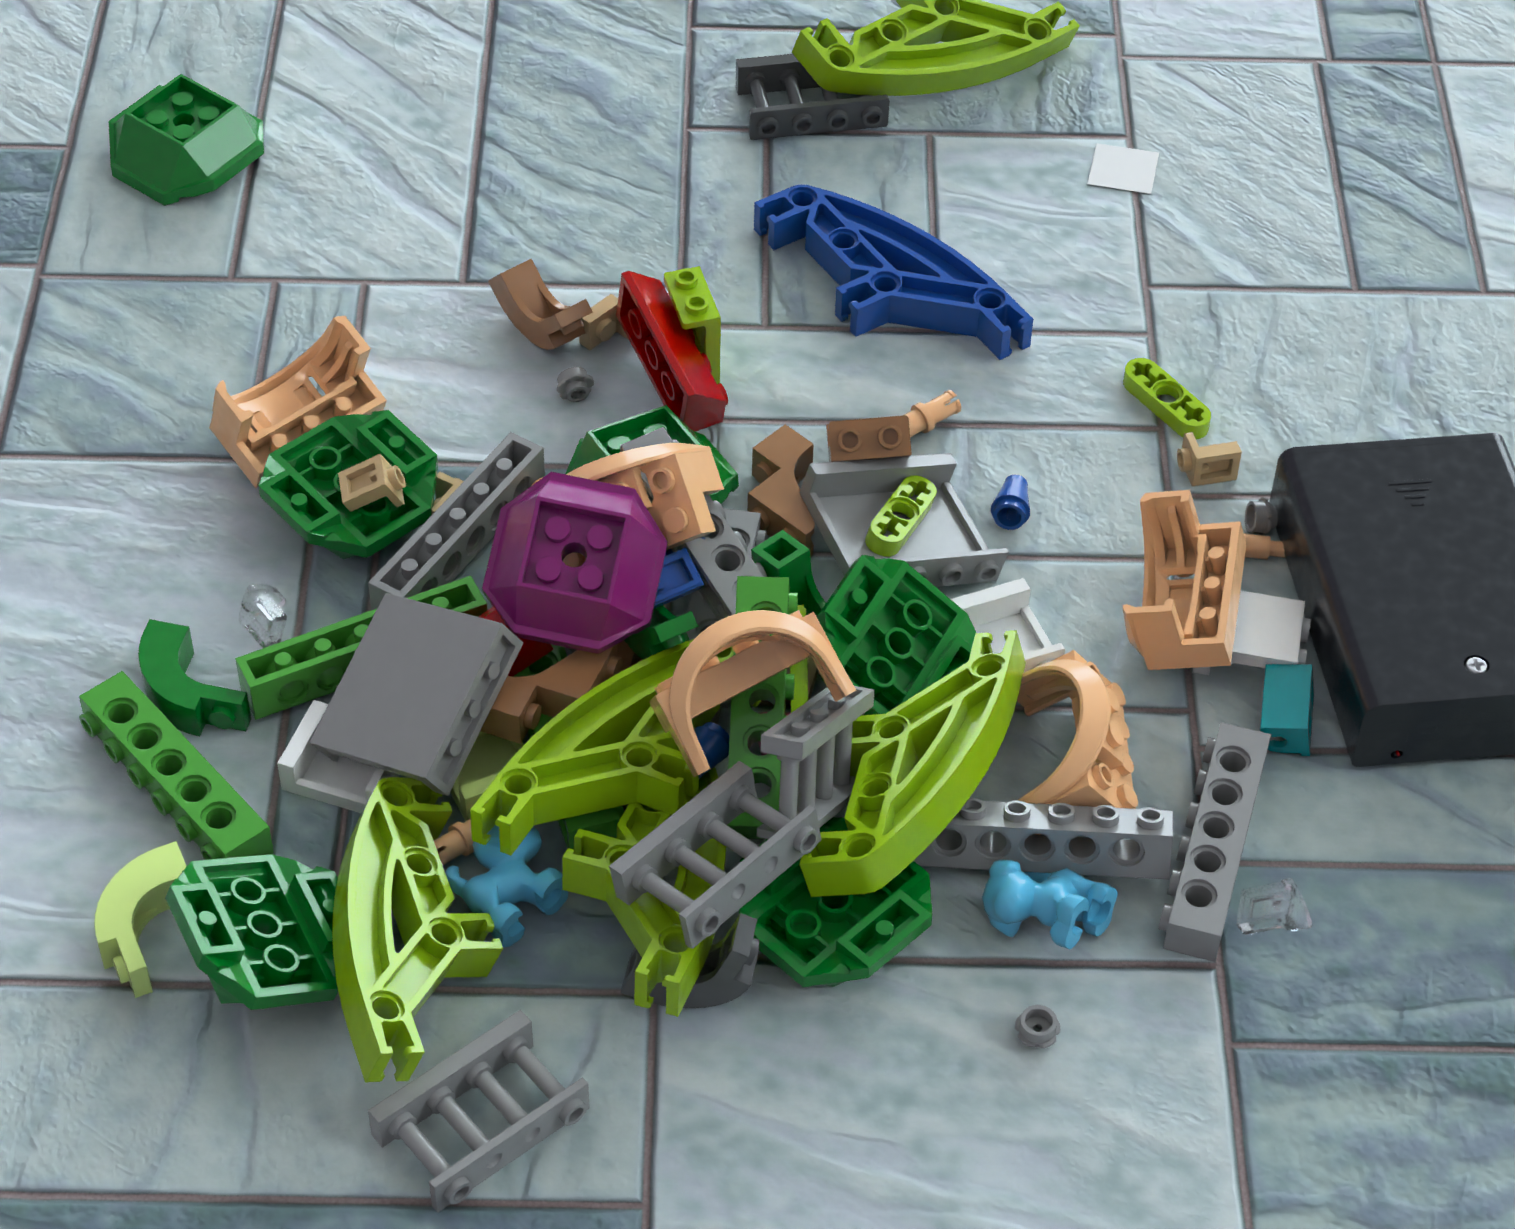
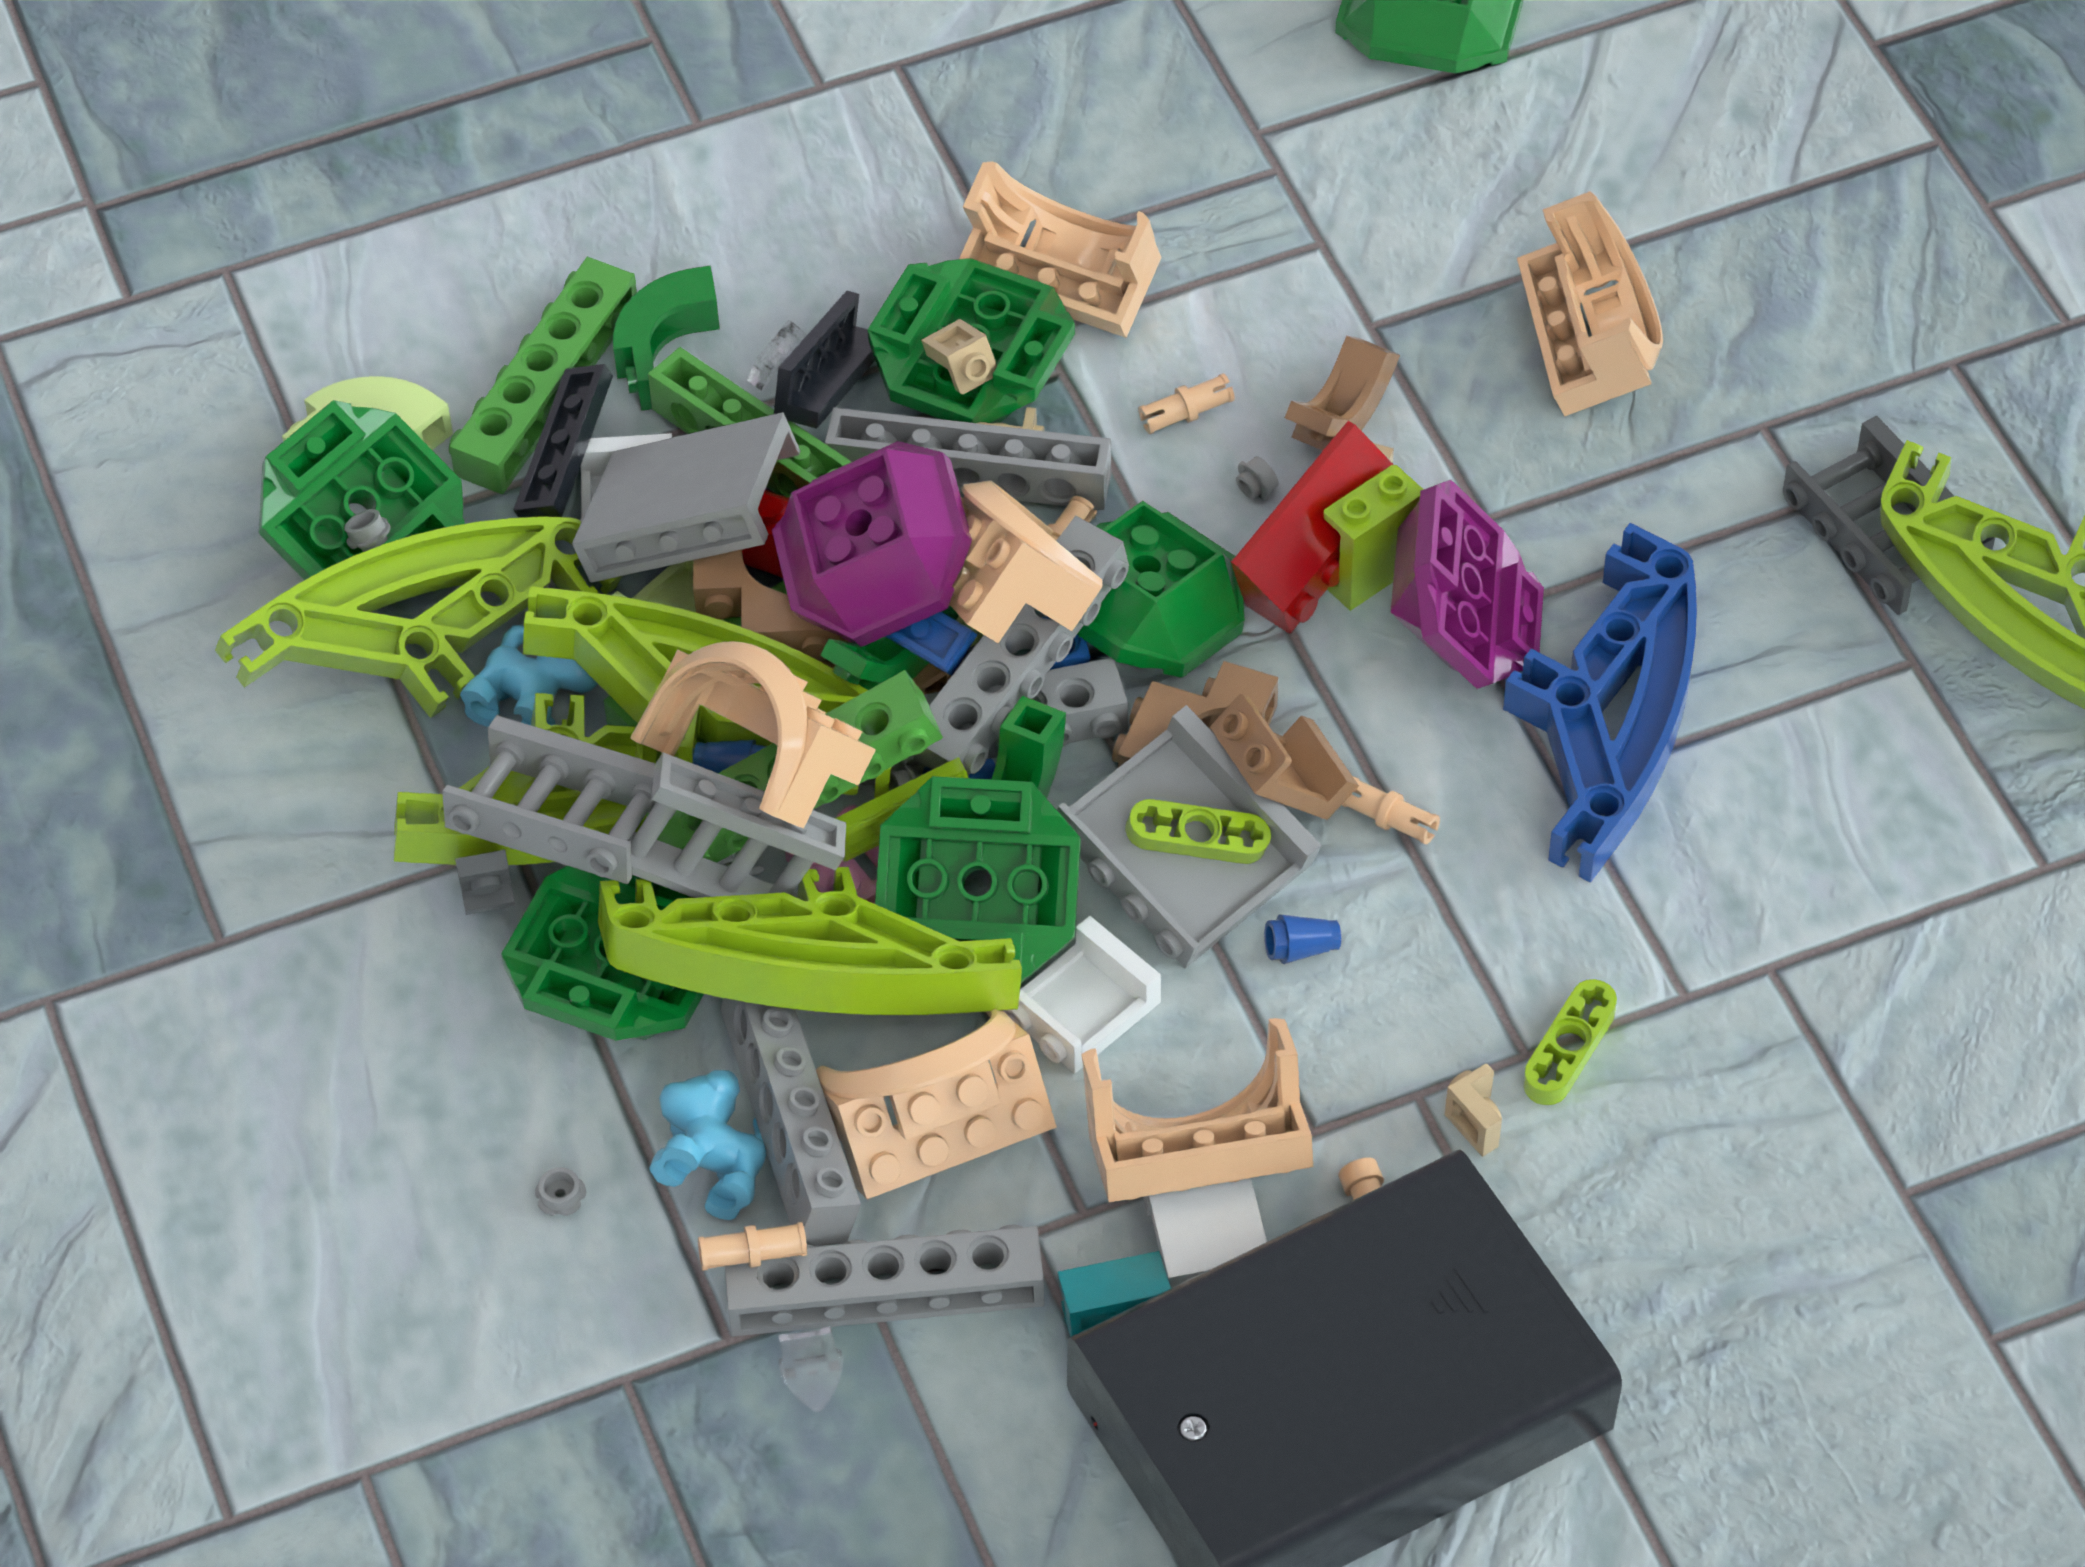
camera: 70 degrees right, 5 degrees up
light grey fence [368,1009,589,1212] -> none
white sticker [1087,143,1159,194] -> none
none -> light grey plate [344,509,391,552]
none -> black fence [513,364,613,518]
none -> light nougat pin [698,1222,807,1271]
none -> black fence [774,291,875,429]
none -> light nougat pin [1138,373,1235,434]
none -> magenta piece [1390,479,1544,689]
none -> light nougat piece [1517,191,1663,417]

